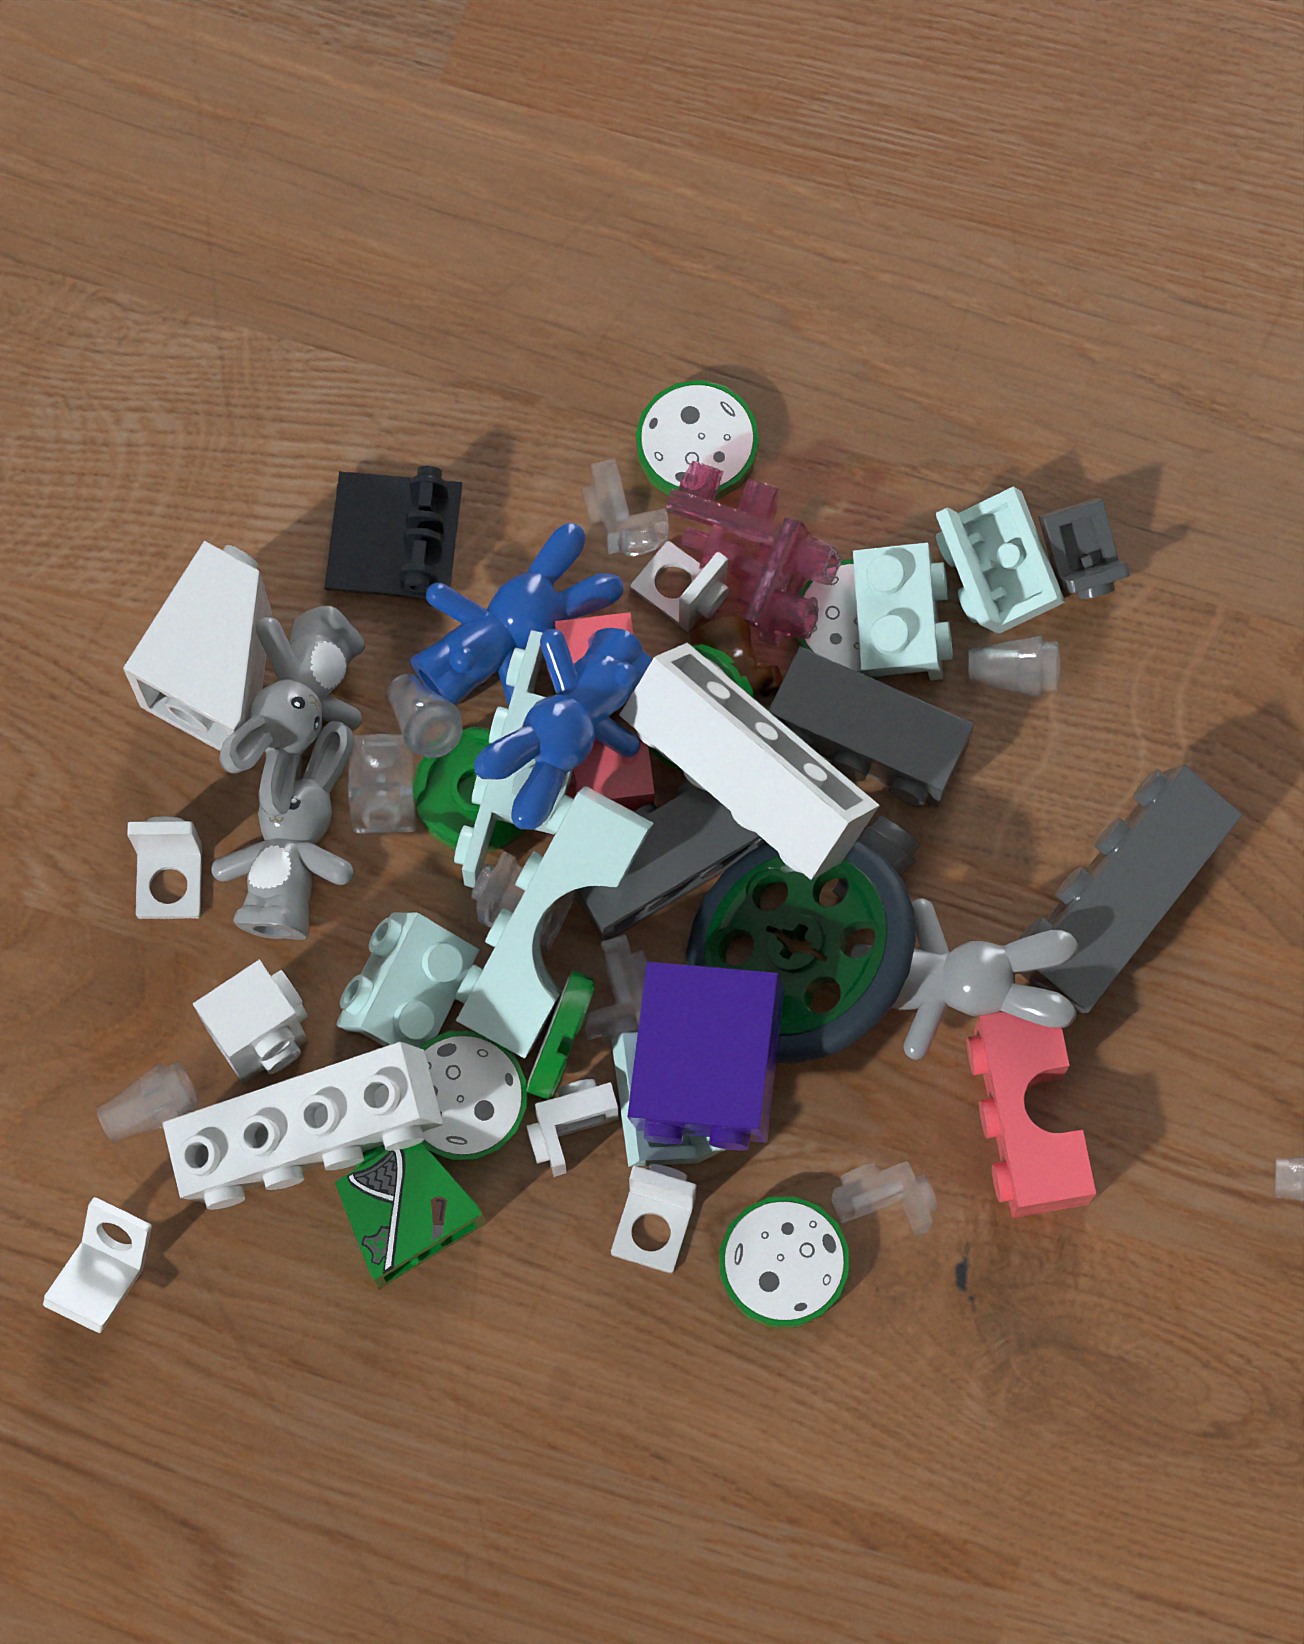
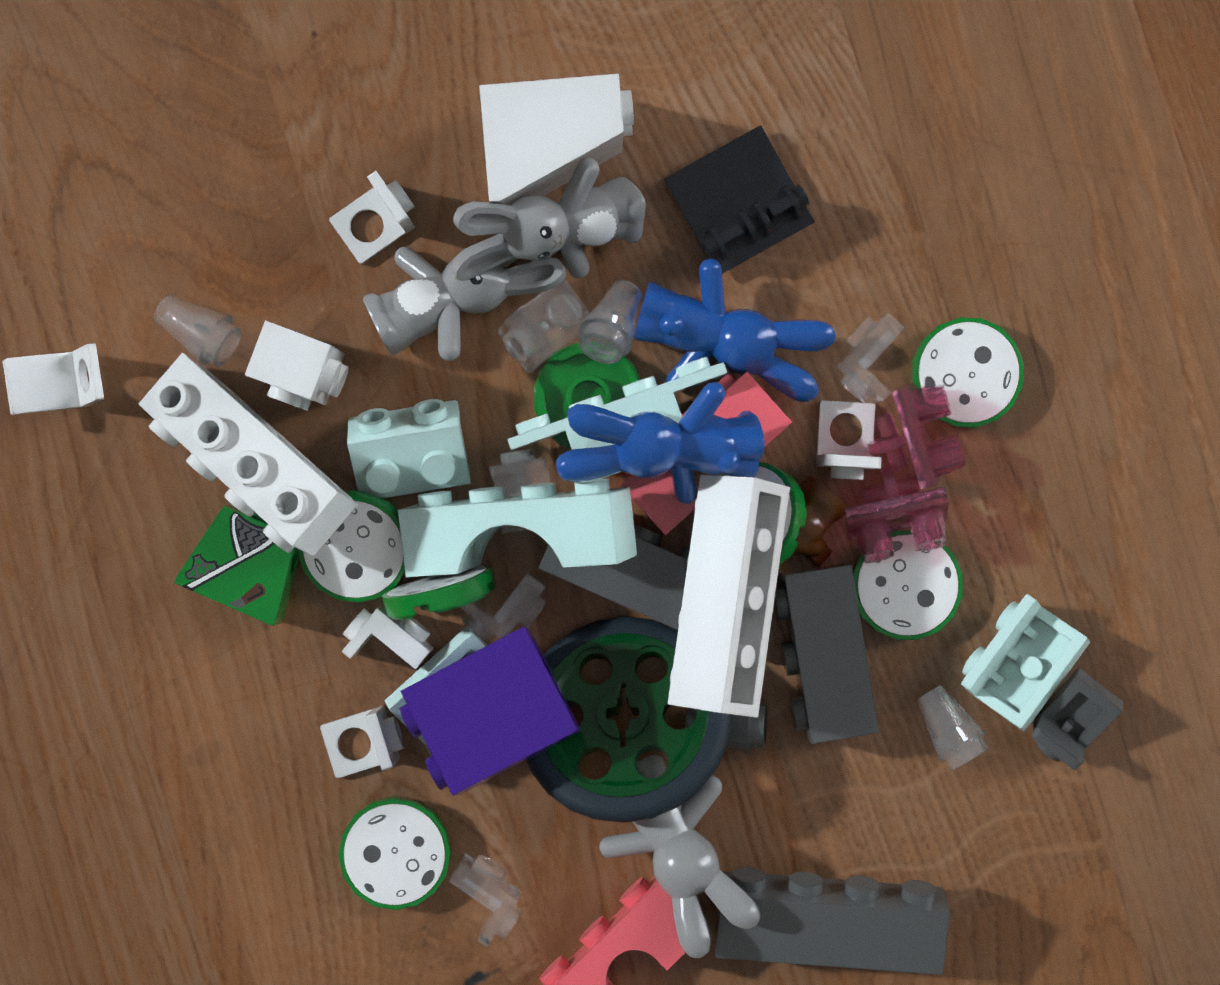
camera: 60 degrees right, 15 degrees up
light aqua bracket [853,542,953,681] -> none

